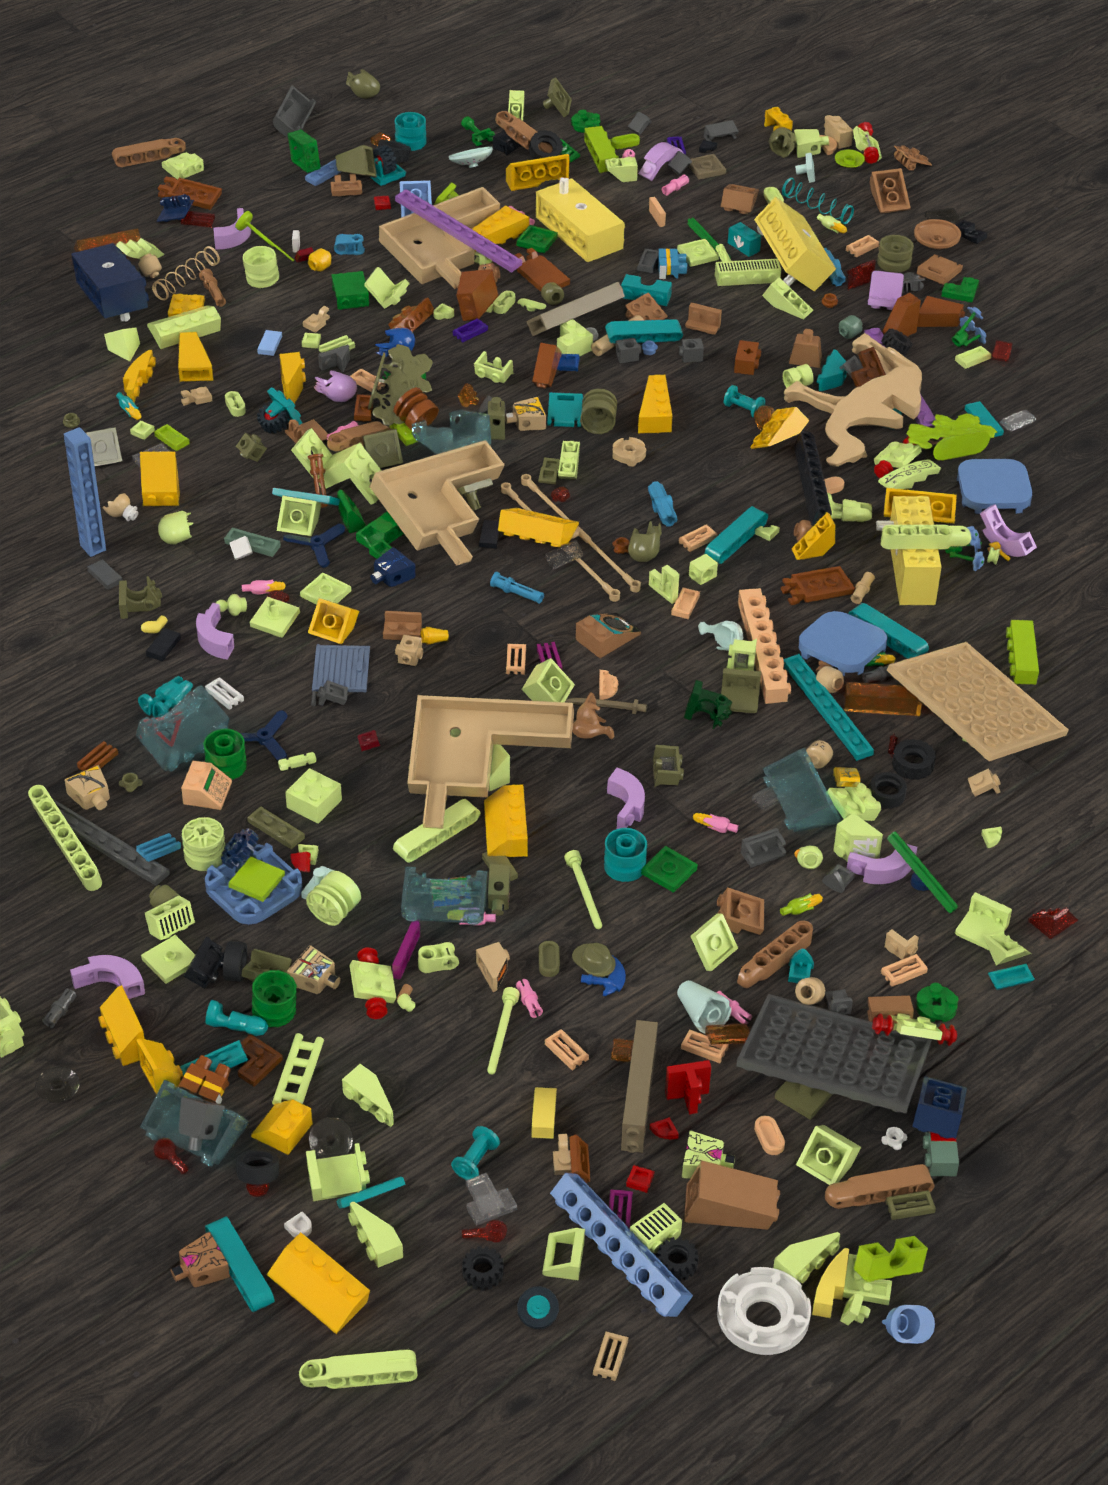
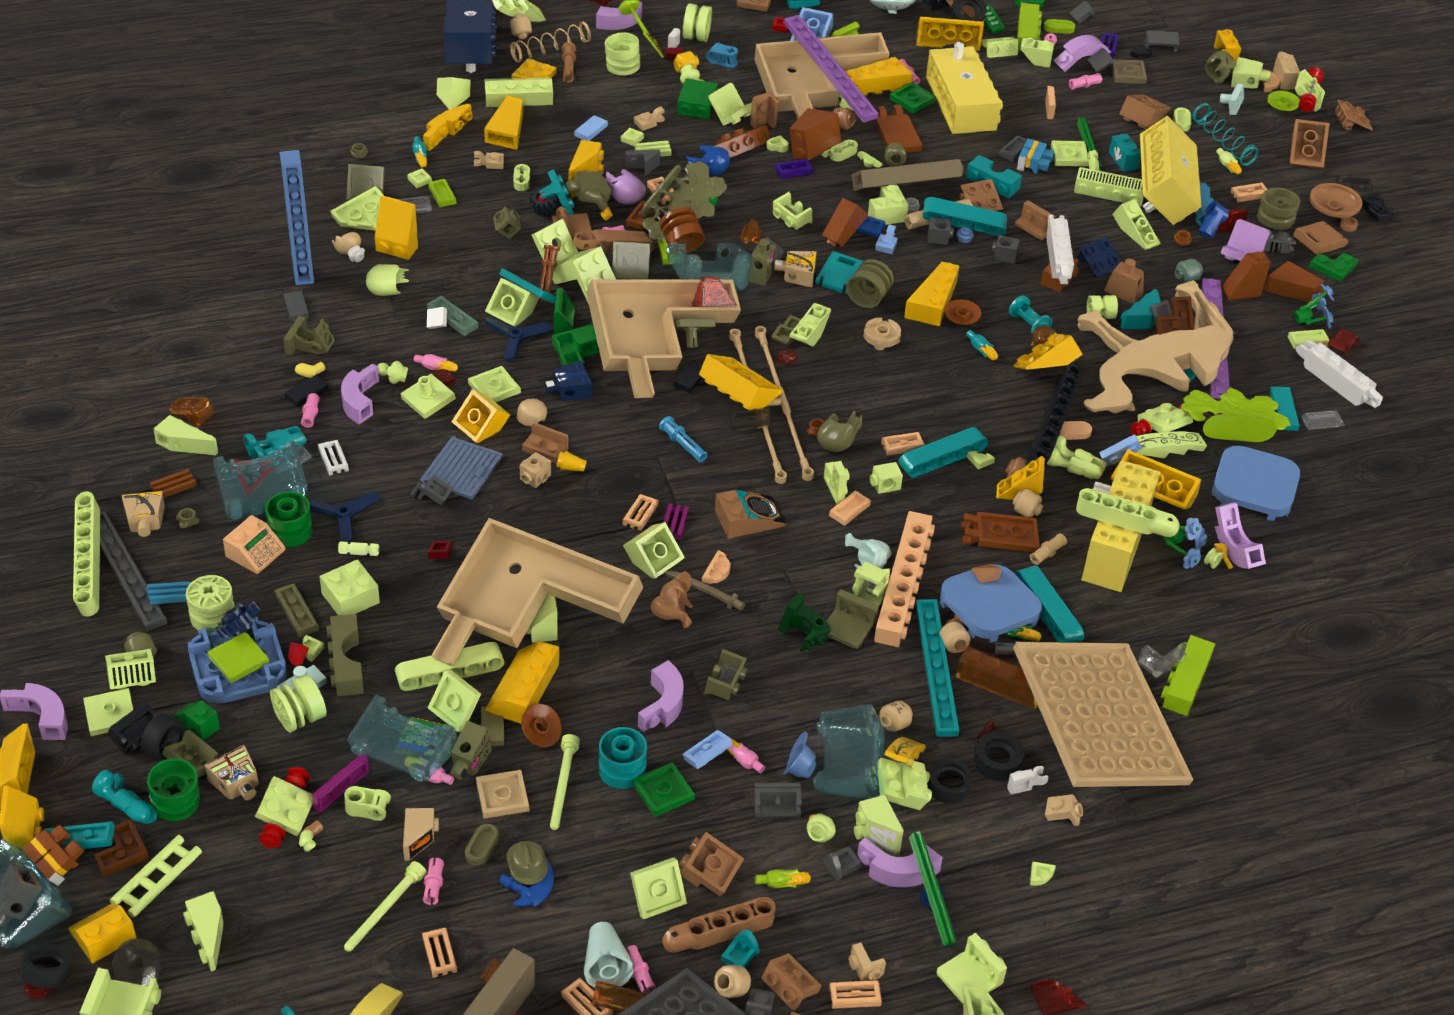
camera: 20 degrees right, 0 degrees up
dark azure piece [648,481,677,527] -> none
black tyre [881,328,912,356] -> none
none -> yellowish green slope [154,415,218,455]
none -> clear orange plate [168,397,214,427]
none -> green slope [172,700,220,741]
none -> bright pink pin [301,393,320,428]
none -> olive arch [326,614,364,696]
none -> yellowish green plate [330,186,384,231]
none -> yellowish green tile [428,670,481,732]
none -> tan tile [476,770,529,819]
none -> tan hair [516,398,548,427]
none -> dark orange dish [521,704,562,748]
none -> olive torso [566,171,613,221]
none -> yellowish green animal [680,65,704,84]
none -> yellowish green wheel [683,3,712,42]
none -> light blue plate [683,730,733,769]
none -> clear red slope [692,277,737,307]
none -> medium nougat bracket [750,92,779,128]
none -> medium nougat bracket [762,954,822,1010]
none -> medium blue piece [783,731,816,778]
none -> light blue plate [875,224,897,254]
none -> dark orange dish [944,299,981,325]
none -> teal piece [966,330,998,360]
none -> medium nougat slope [971,564,1002,584]
none -> yellowish green bracket [981,37,1018,58]
none -> white plate [1007,766,1048,795]
none -> tan head [1012,489,1044,518]
none -> white hinge [1046,215,1074,284]
none -> dark blue hinge [1077,236,1122,278]
none -> light blue plate [1099,434,1142,466]
none -> clear bracket [1137,642,1187,678]
none -> blue piece [1198,201,1229,239]
none -> white hinge [1296,340,1383,408]
none -> medium nougat tile [1339,217,1358,232]

